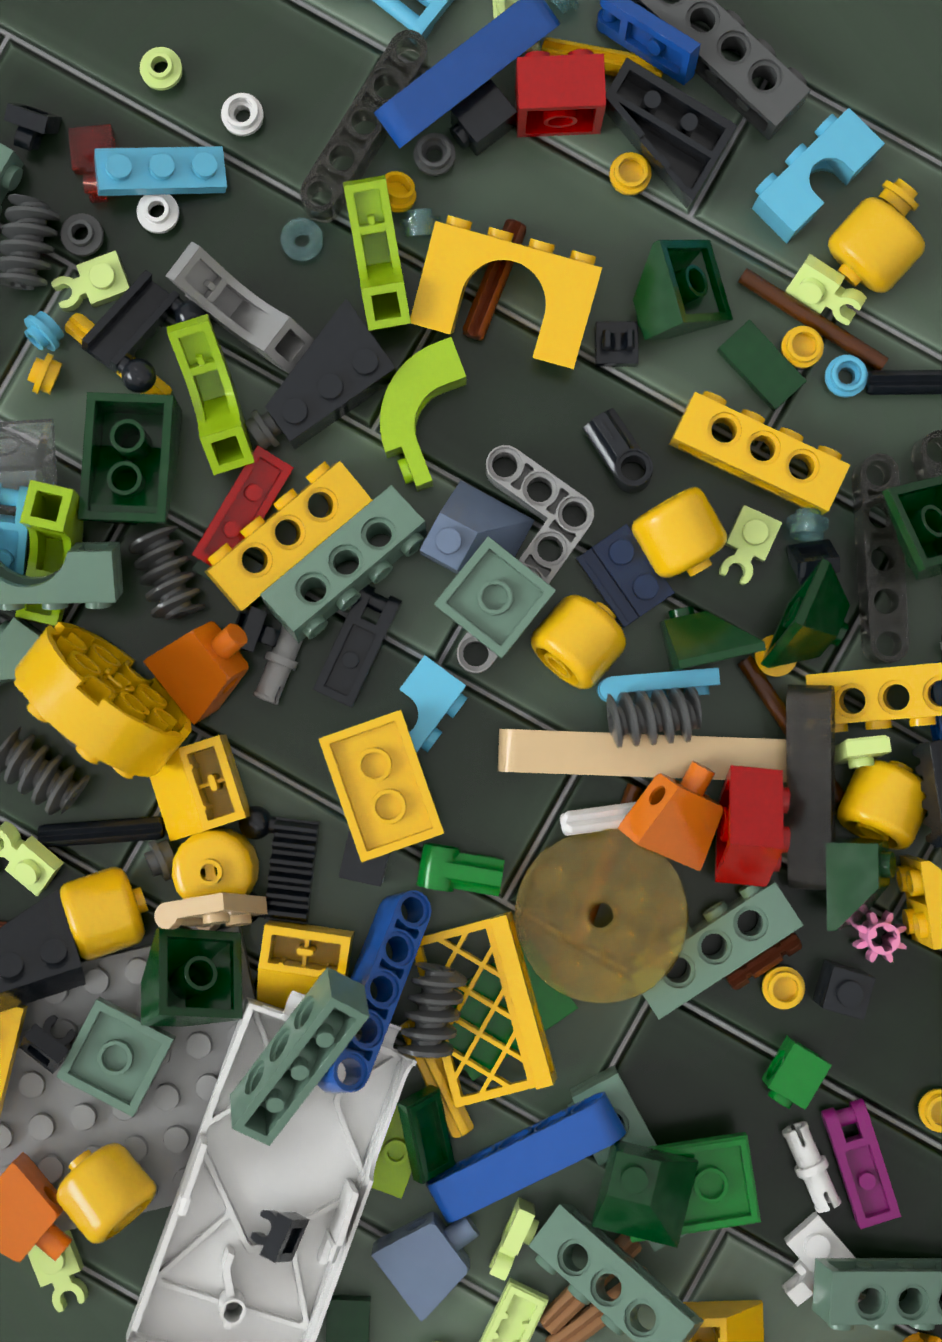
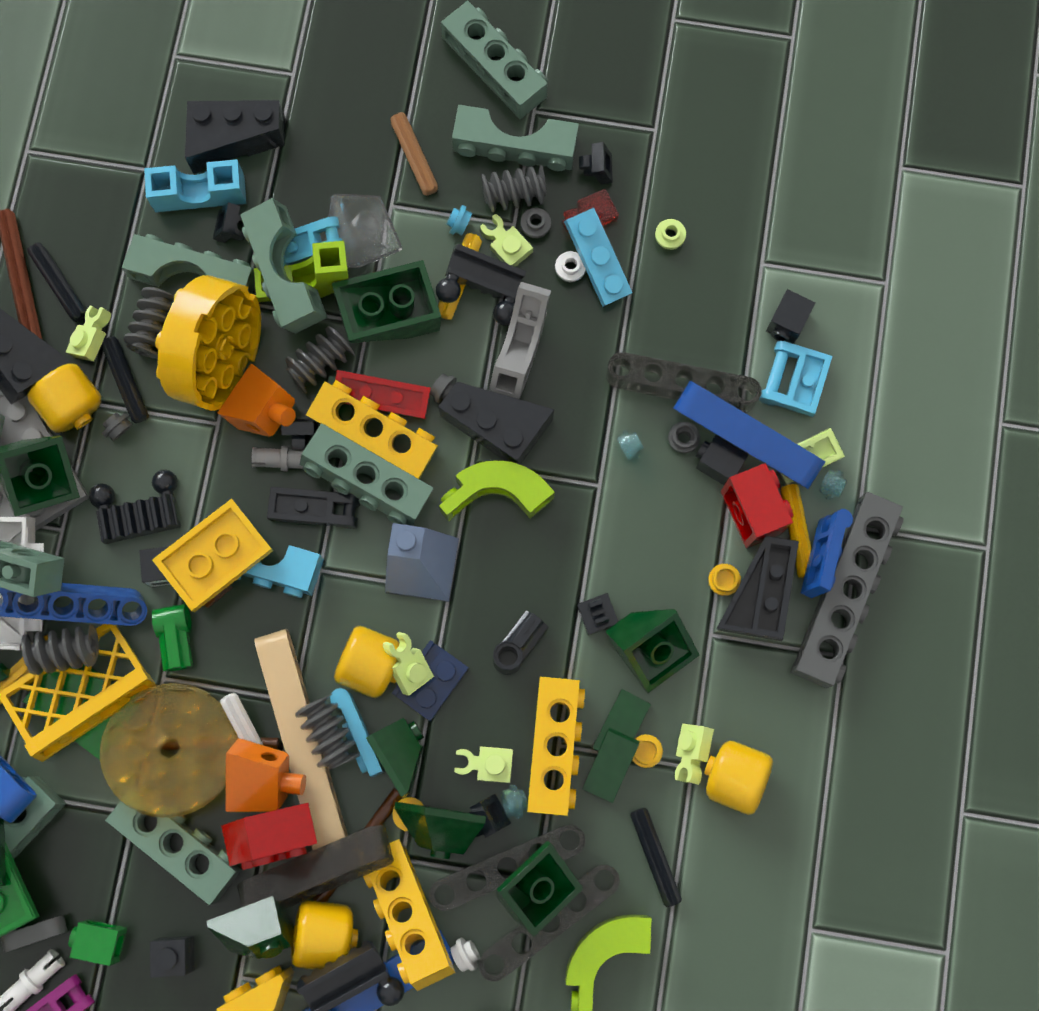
camera: 70 degrees right, 10 degrees down
yellow plate [27,353,62,395] -> none
yellow slope [150,735,250,842] -> none
tan plate [154,892,268,931] -> none
lime arch [167,314,255,475] -> none
yellow head [171,828,259,899] -> none
white plate [221,93,264,136] -> none
yellow slope [257,920,354,1009] -> none
clear light blue plate [281,218,323,261] -> none
lime arch [343,175,411,331] -> none
yellow plate [385,171,416,212] -> none
yellow arch [410,215,602,369] -> none
sand green plate [434,536,556,659] -> none
light grey beam [457,445,594,674] -> none
copper axle [463,219,526,341] -> none
yellow head [632,487,727,578] -> none
copper axle [725,932,802,990] -> none
reddish brown bar [738,268,889,370] -> none
medium azure arch [752,108,885,244] -> none
yellow plate [762,966,805,1009] -> none
medium azure plate [825,355,868,398] -> none
yellowish green plate [829,735,892,769] -> none
bright pink gear [852,910,907,963] -> none
yellow plate [878,178,919,217] -> none
none -> dark grey beam [0,915,68,953]
none -> yellowish green plate [383,632,434,696]
none -> dark green tile [582,728,640,803]

